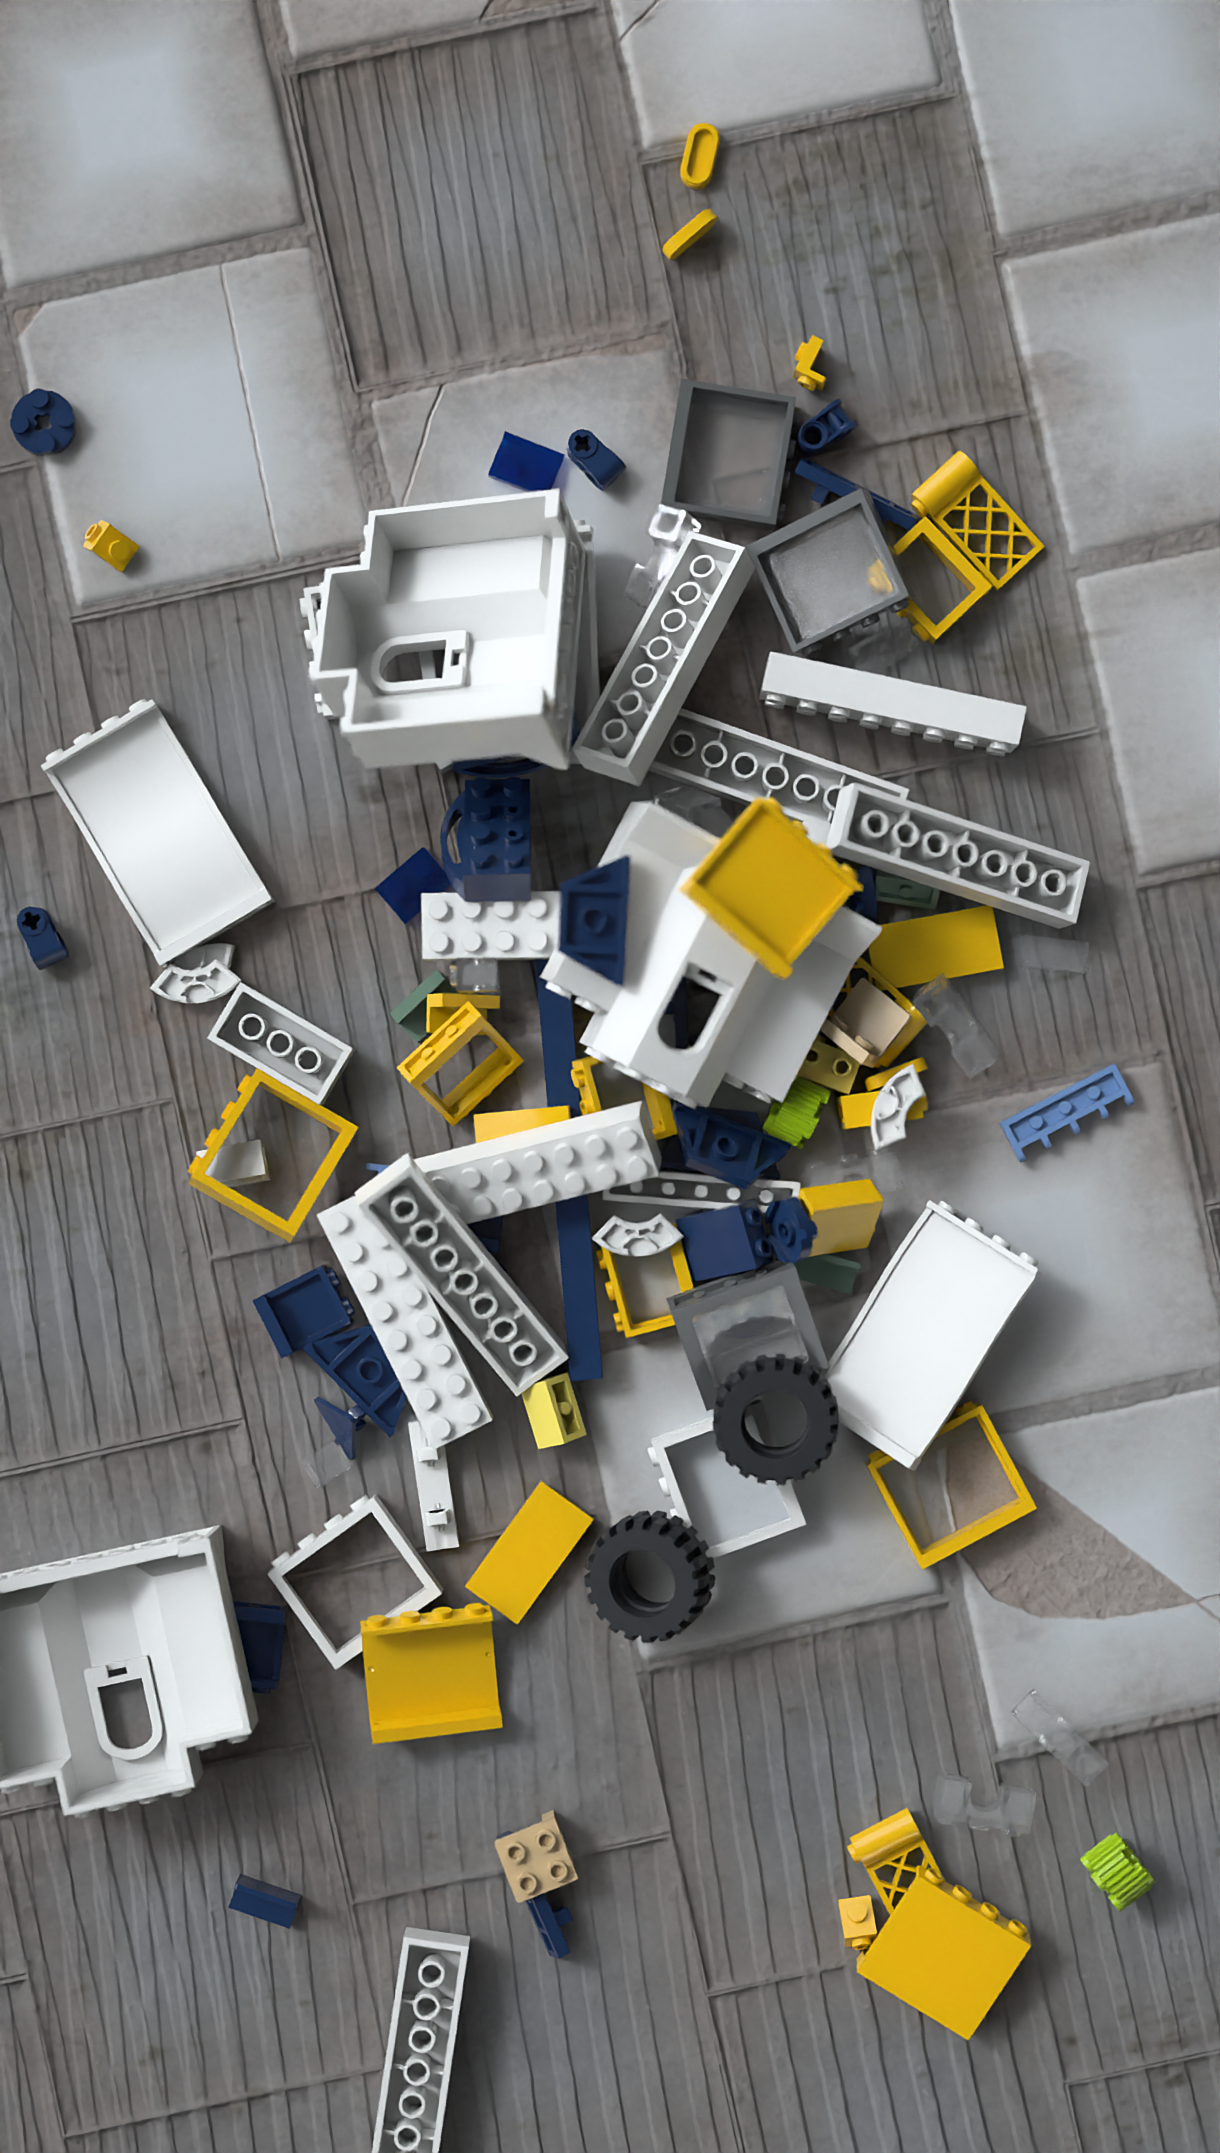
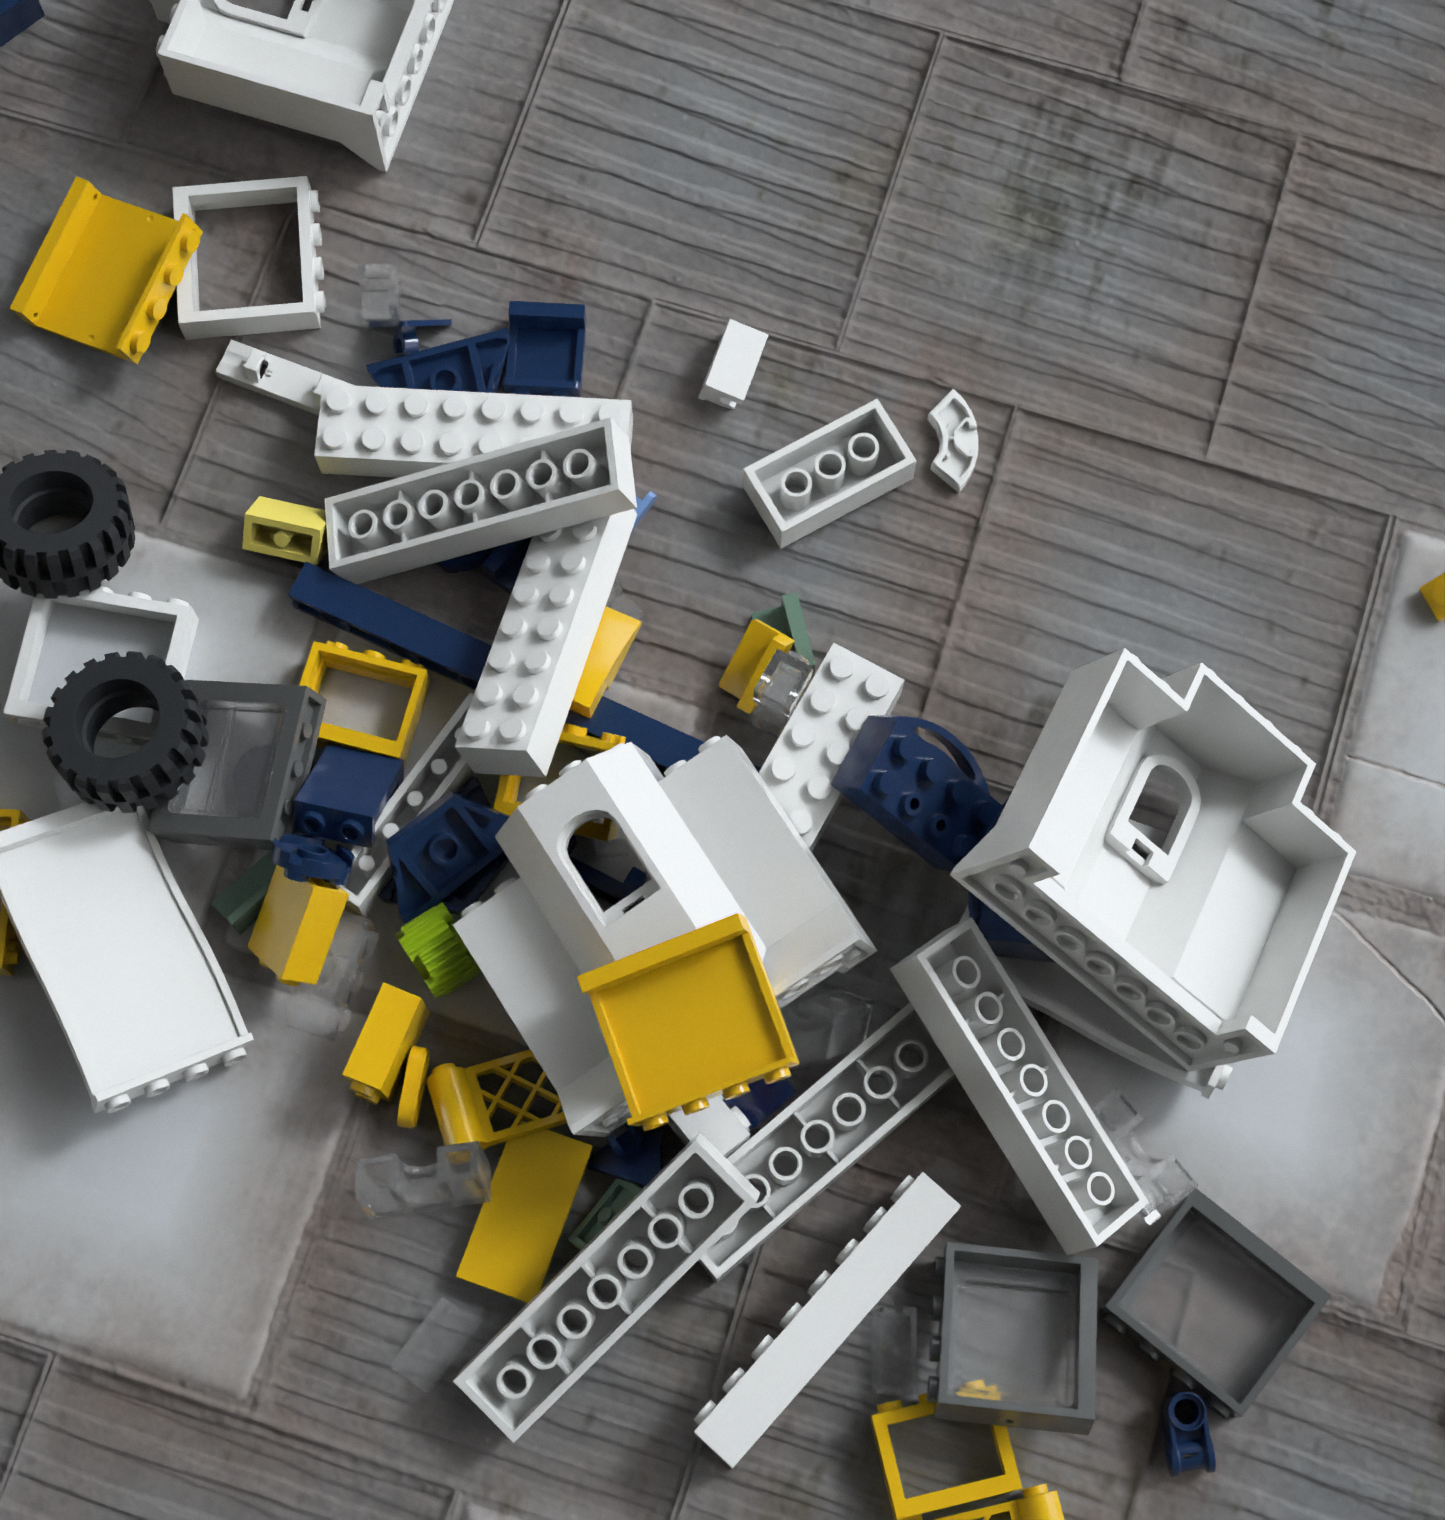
camera: 120 degrees right, 15 degrees down
dark blue piece [17,906,70,970] -> none
white panel [41,699,275,968] -> none
white tile [150,959,242,1004] -> none
yellow window [187,1068,358,1243] -> none
dark blue panel [233,1601,287,1694] -> none
clear blue plate [374,847,451,925] -> none
yellow window [396,1001,524,1127] -> none
yellow tile [465,1480,594,1625] -> none
clear blue plate [488,431,565,493] -> none
dark blue wing [557,855,631,986] -> none
dark blue piece [567,429,626,491] -> none
white tile [592,1214,684,1256] -> none
yellow bracket [793,335,827,391] -> none
dark blue hinge [795,457,918,530] -> none
light yellow brick [796,1035,860,1095] -> none
tan bracket [820,978,912,1068] -> none
white tile [871,1064,925,1150] -> none
medium blue hinge [999,1063,1135,1163] -> none

